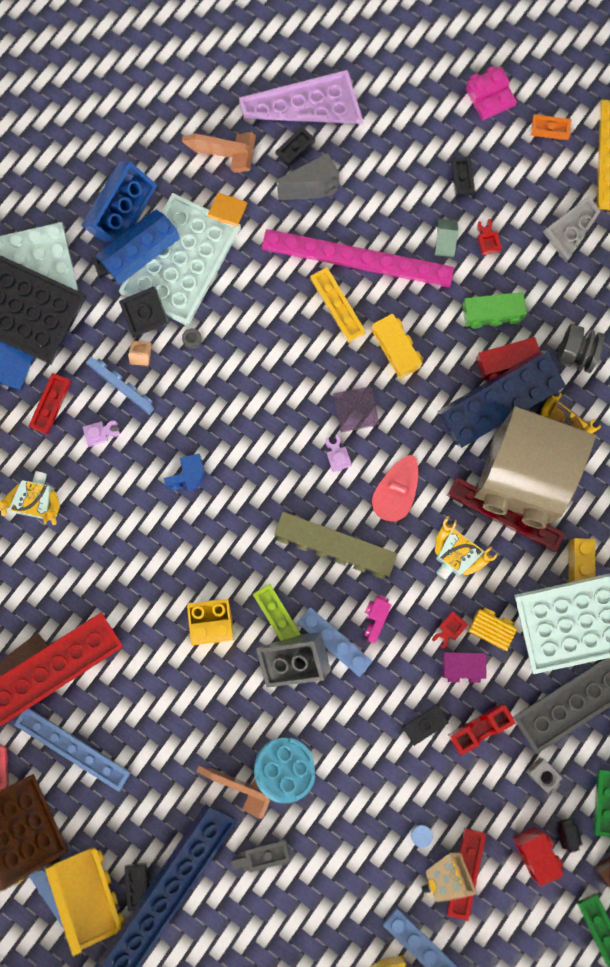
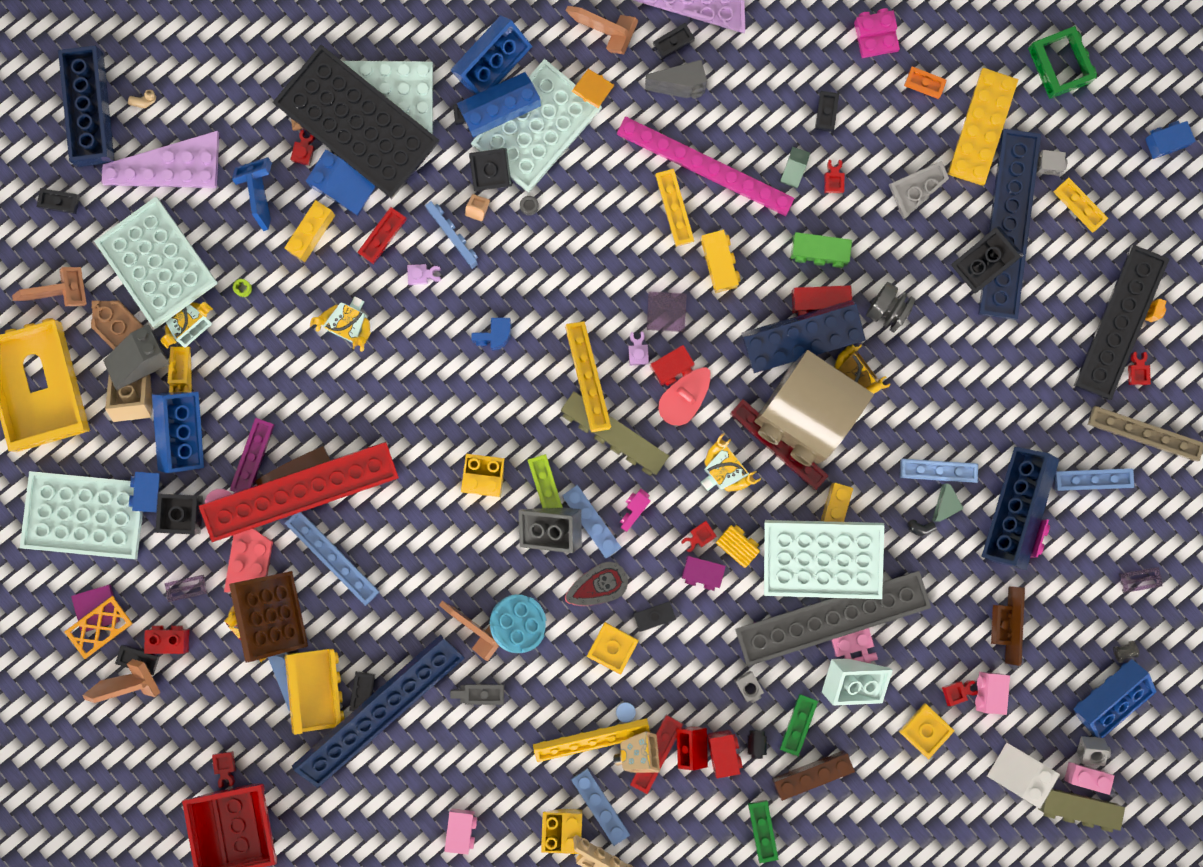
camera: 10 degrees right, 5 degrees up
red arch [448,703,516,756] -> none
none -> yellow plate [533,718,650,762]
none -> yellow plate [565,321,611,432]
none -> shield [565,562,628,606]
none -> yellow plate [587,622,639,675]
none -> red brick [650,345,695,386]
none -> red brick [677,726,708,770]

